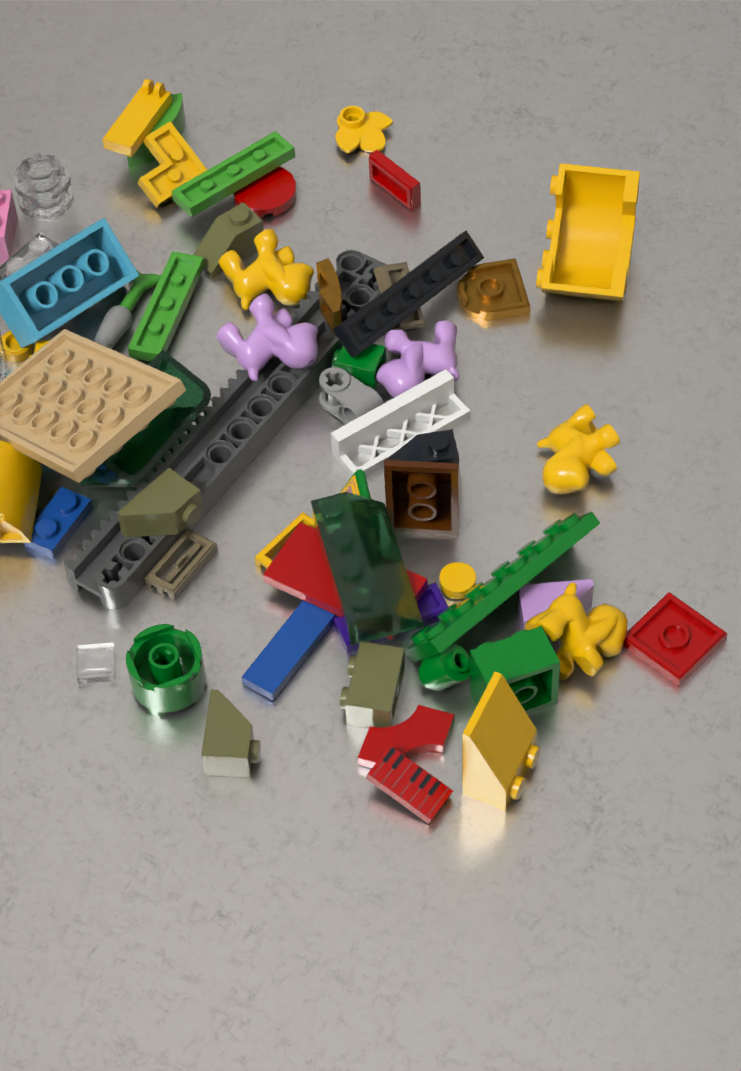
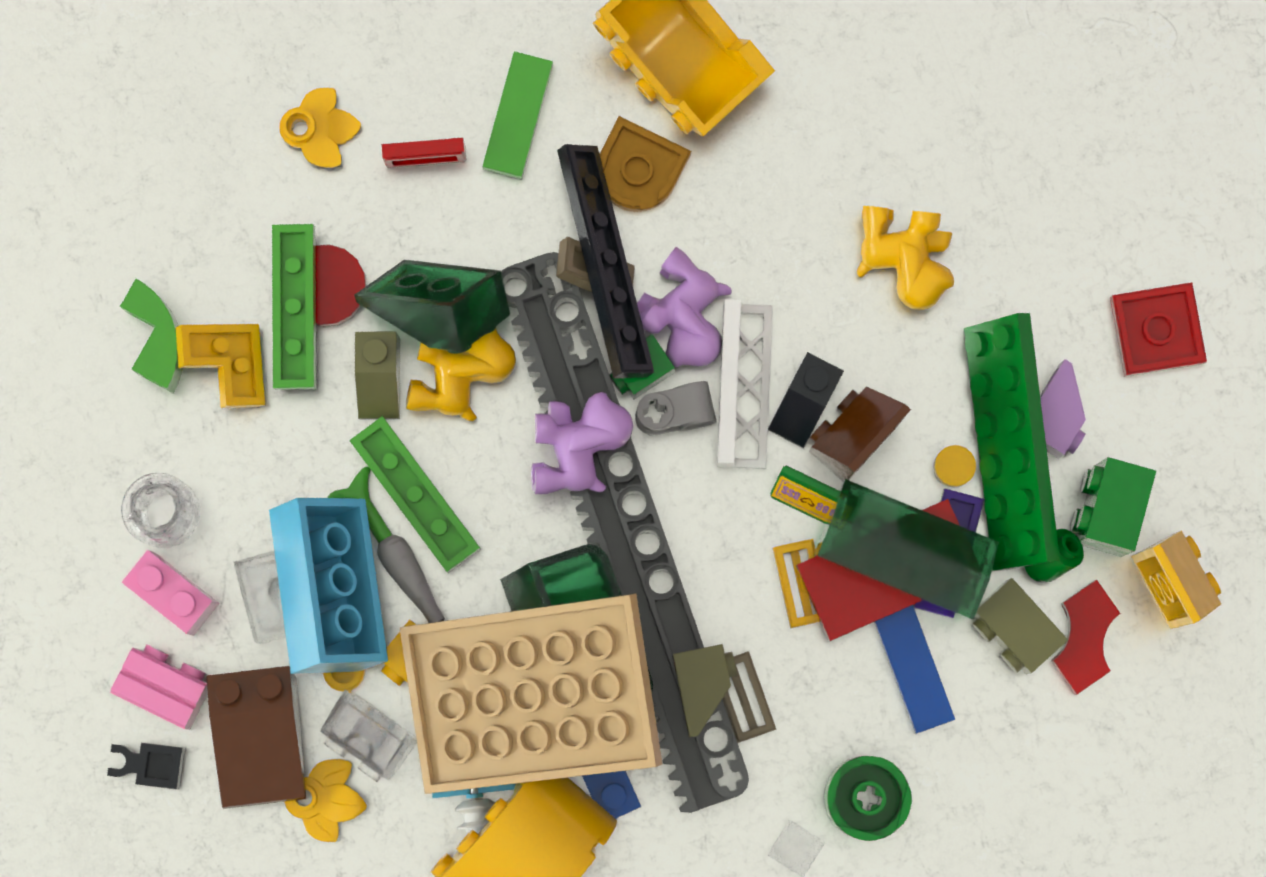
camera: 55 degrees left, 30 degrees up
yellow hinge [102,79,172,157] -> none
olive slope [201,689,261,778] -> none
pearl gold slope [316,258,343,335] -> none
red tile [366,745,453,824] -> none
yellow animal [525,582,628,680] -> none
none -> clear green slope [354,259,510,354]
none -> bright green tile [482,51,553,179]

